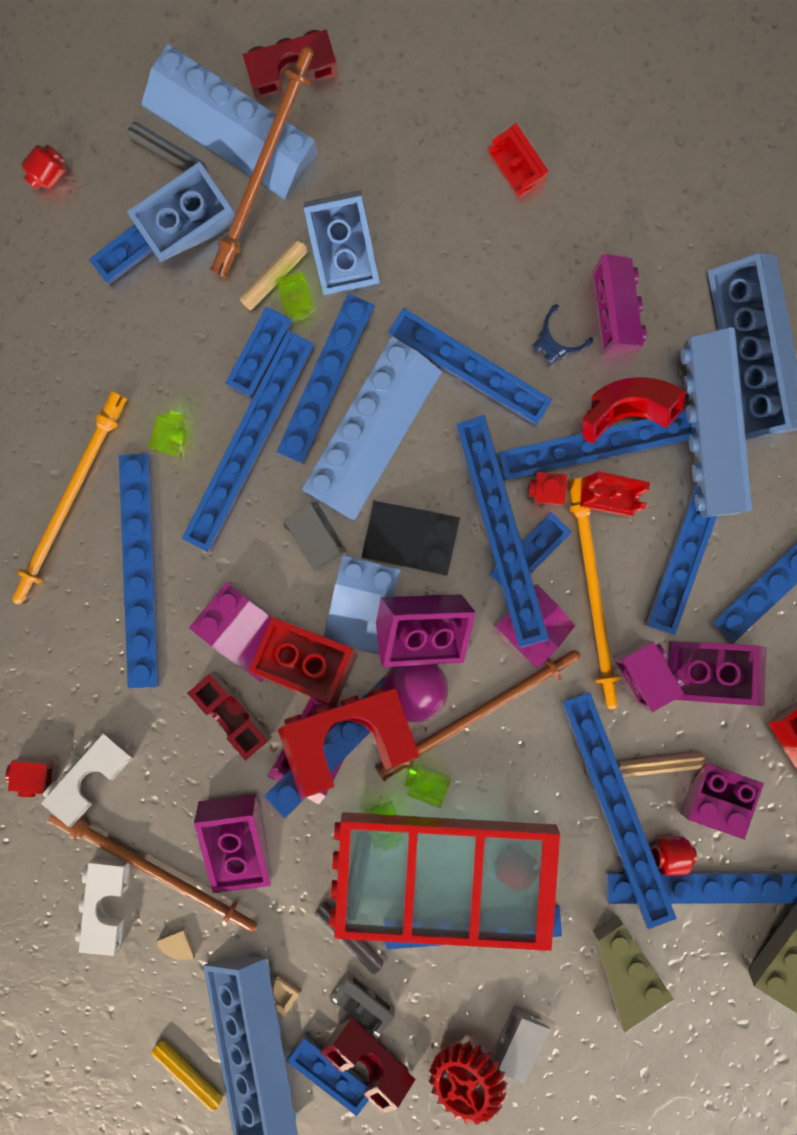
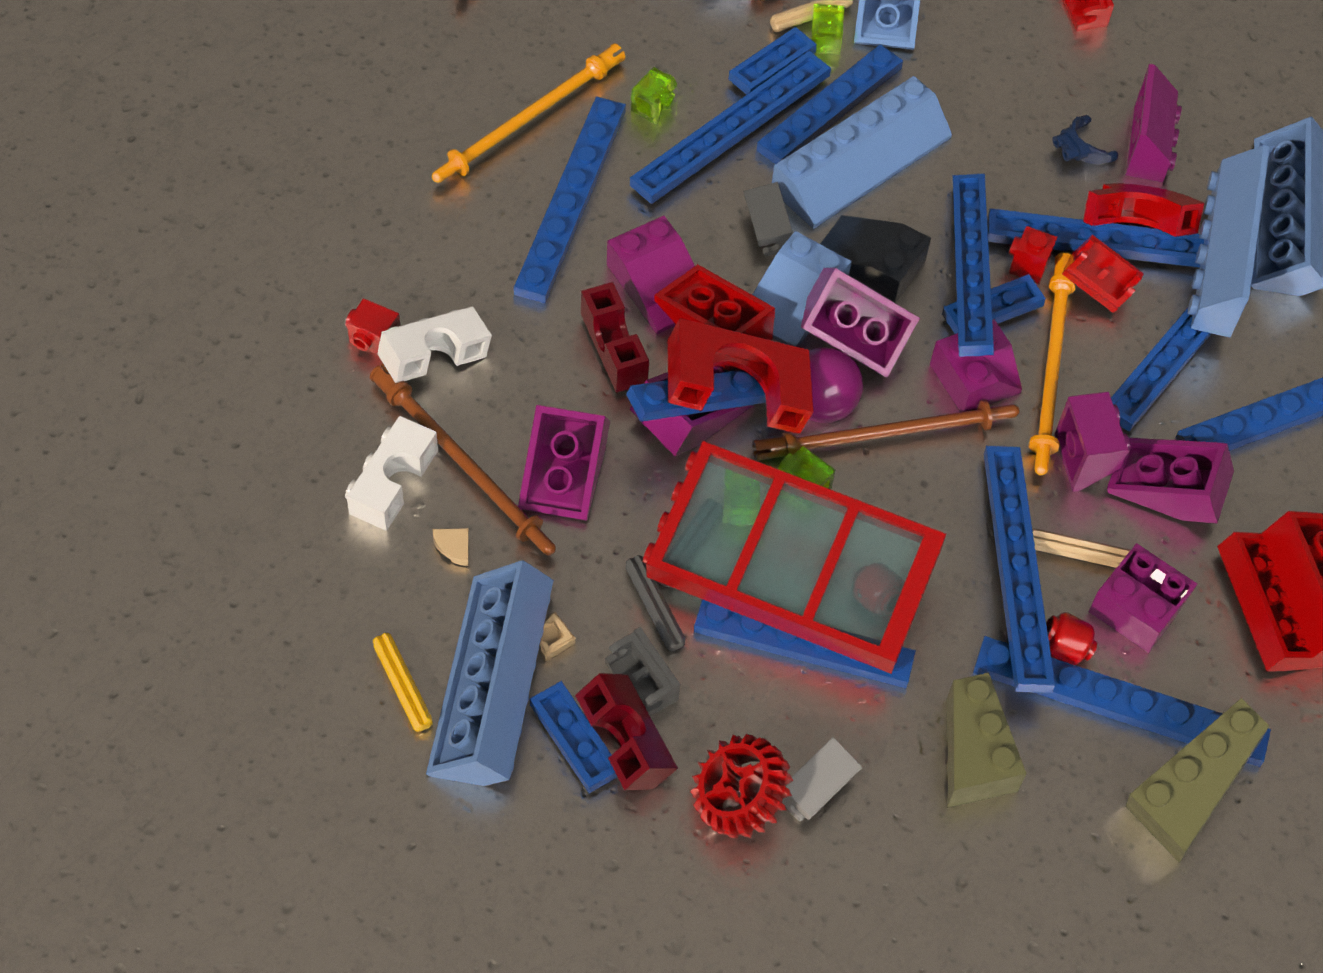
camera: 10 degrees right, 30 degrees down
blue plate [388,308,553,426] -> none

